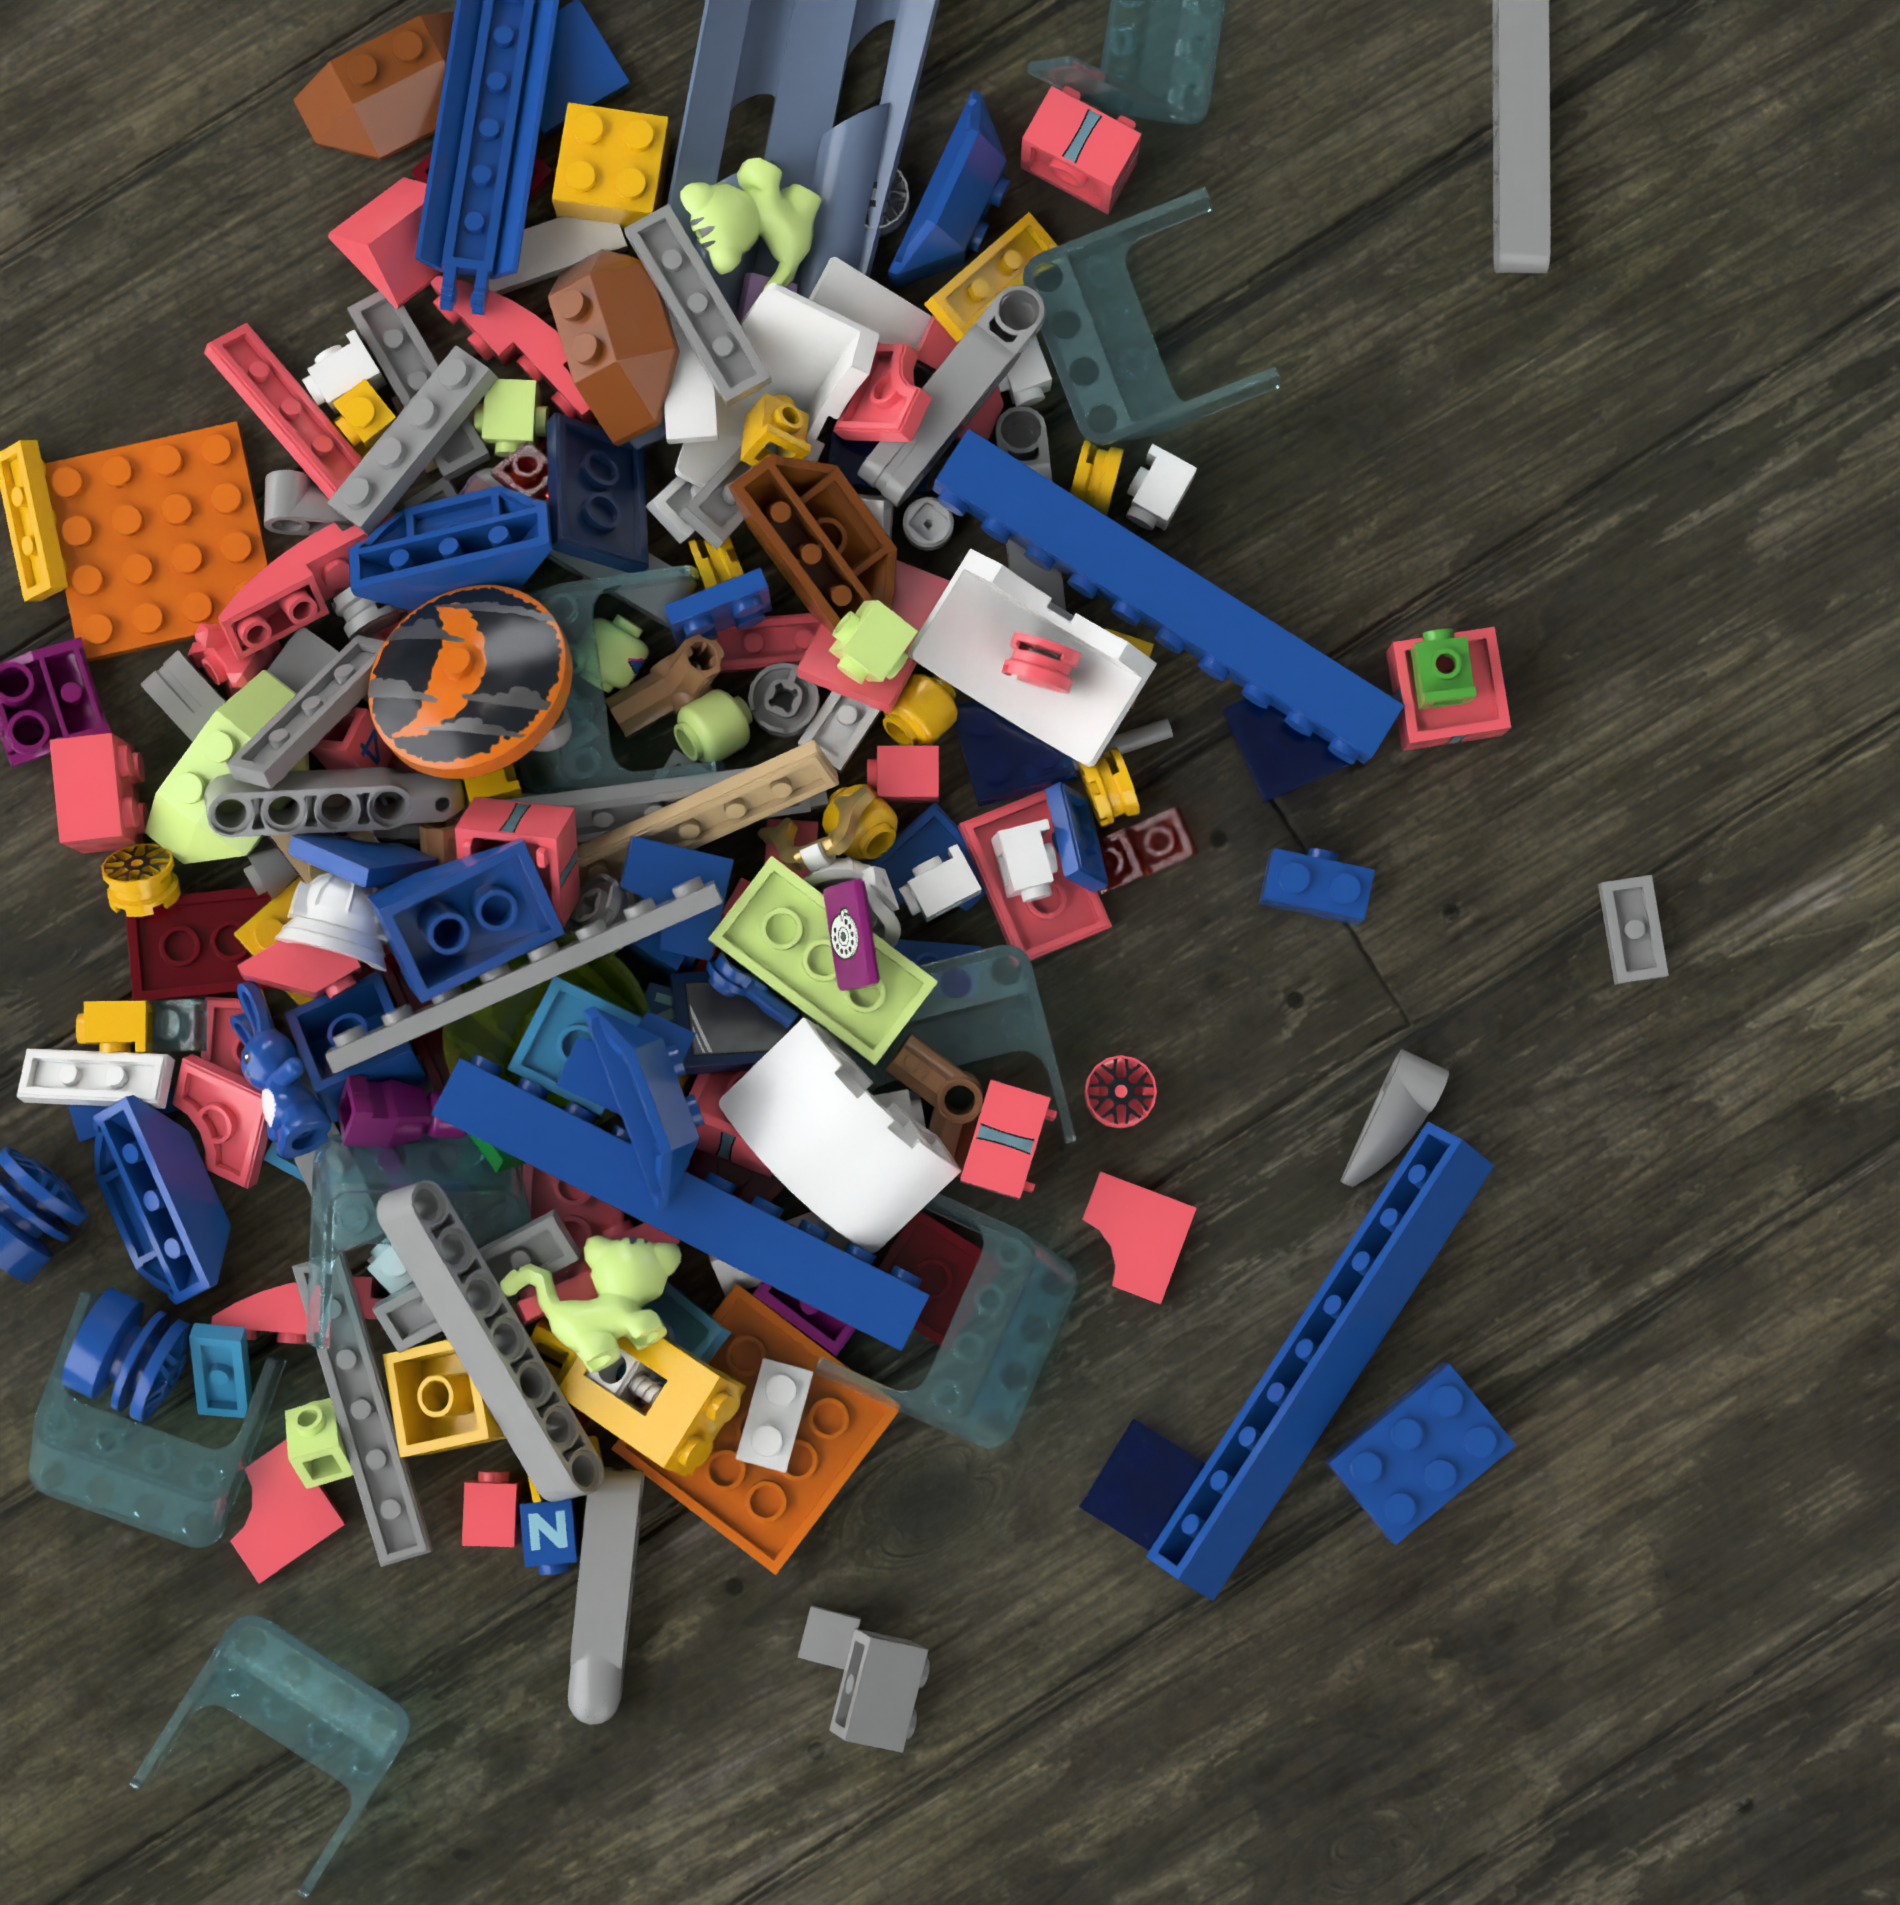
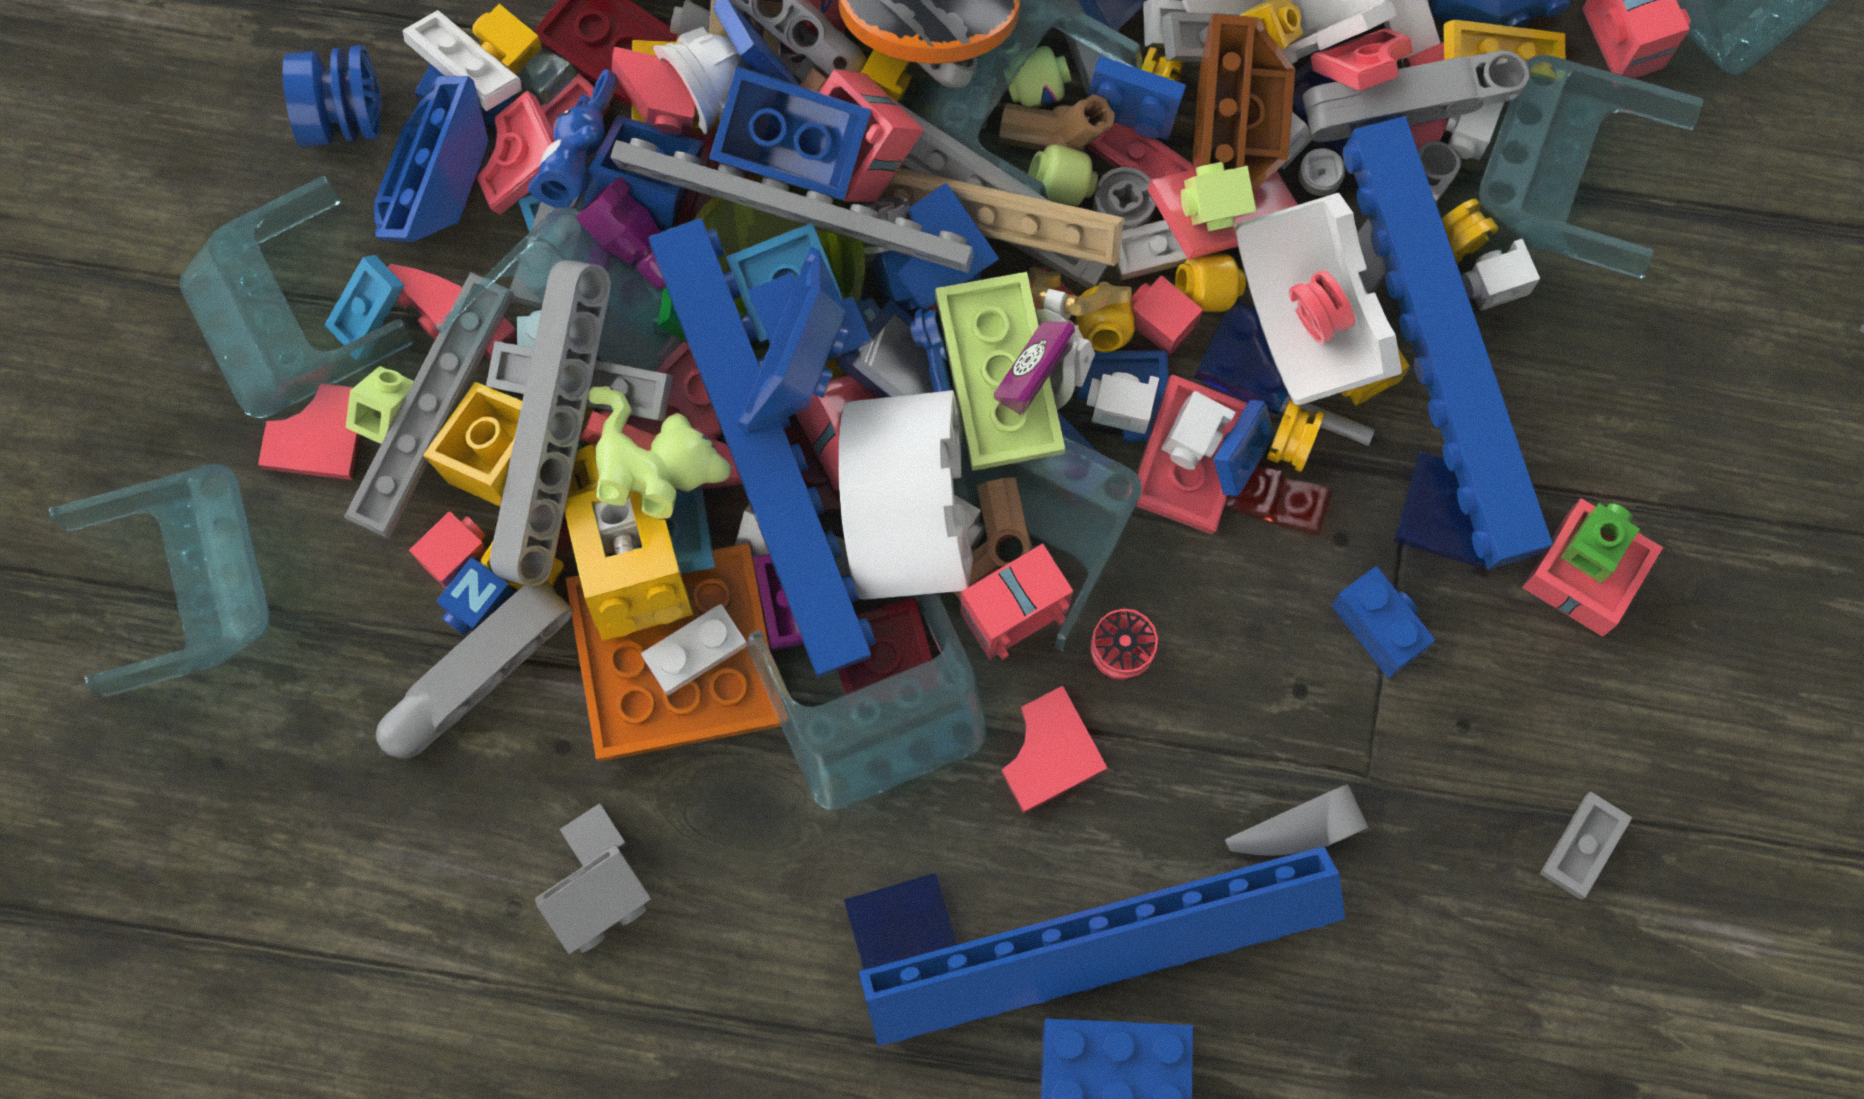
camera: 40 degrees right, 10 degrees down
blue wheel [61,1287,193,1424] -> none

